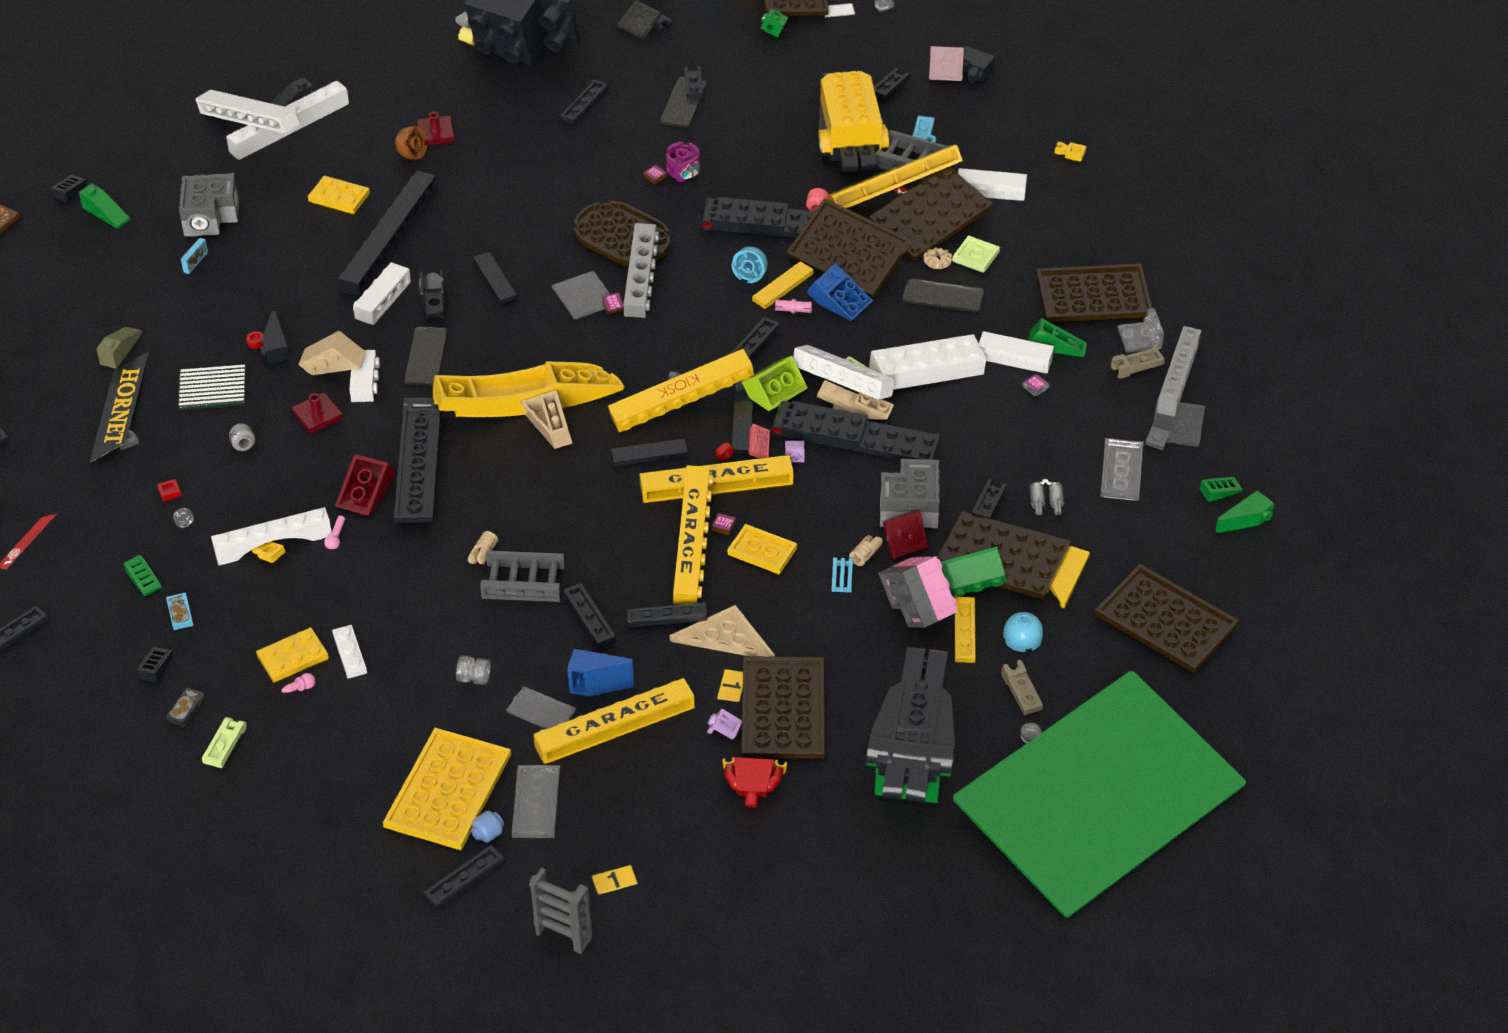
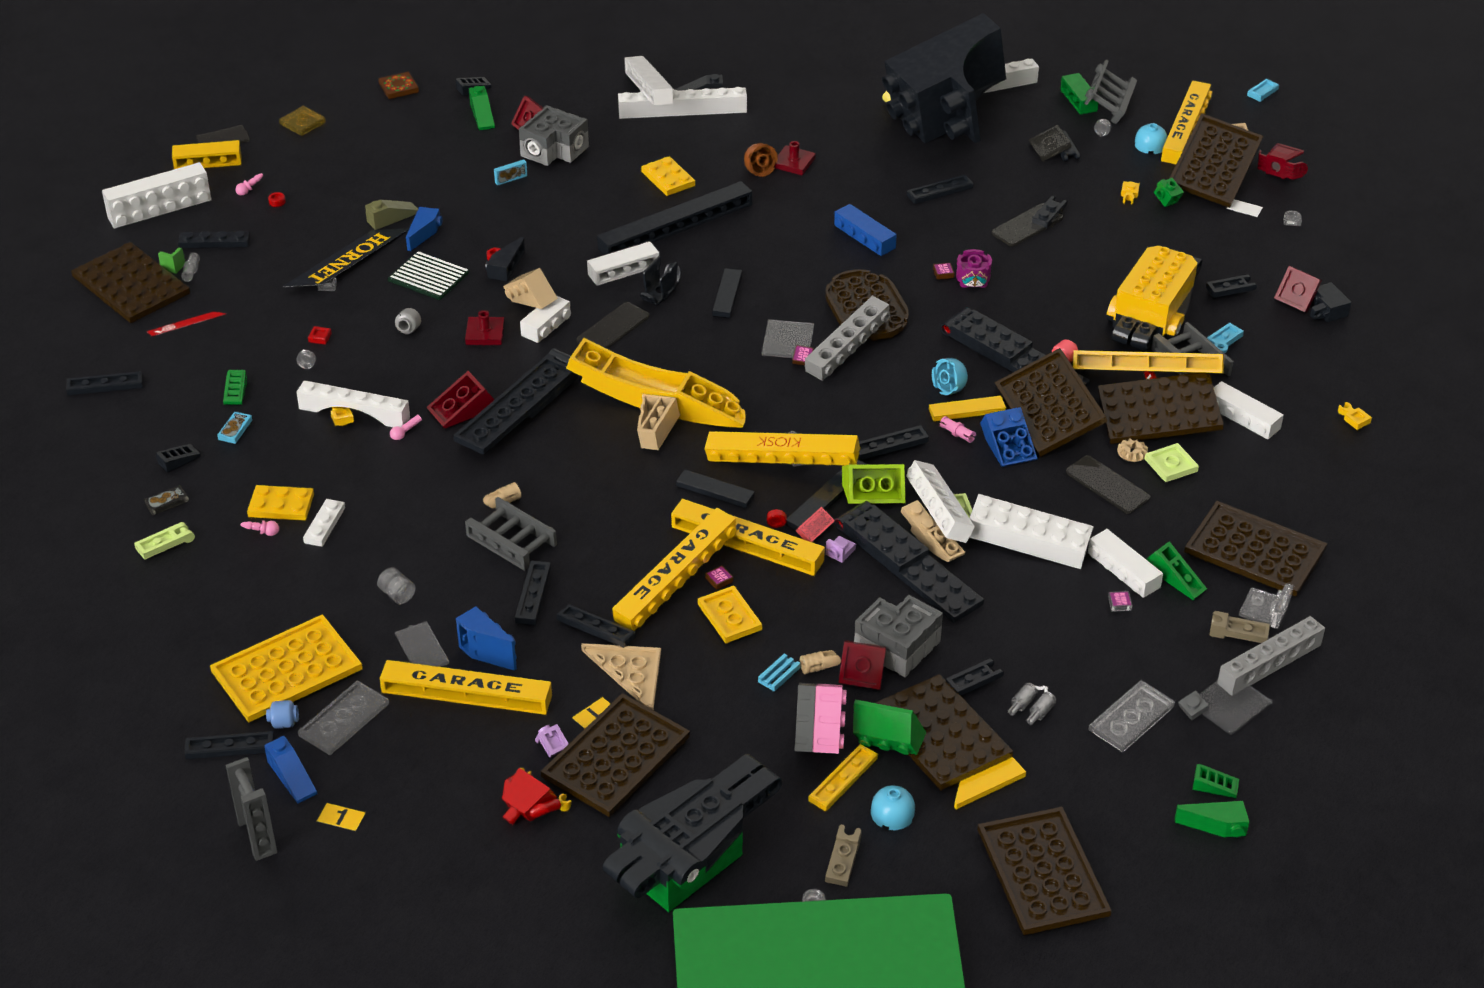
camera: 35 degrees right, 5 degrees down
none -> blue slope [264,736,317,804]
none -> blue slope [406,207,442,251]
none -> dark red tile [511,95,543,130]
none -> blue brick [834,204,897,256]
none -> yellow plate [1121,181,1140,204]

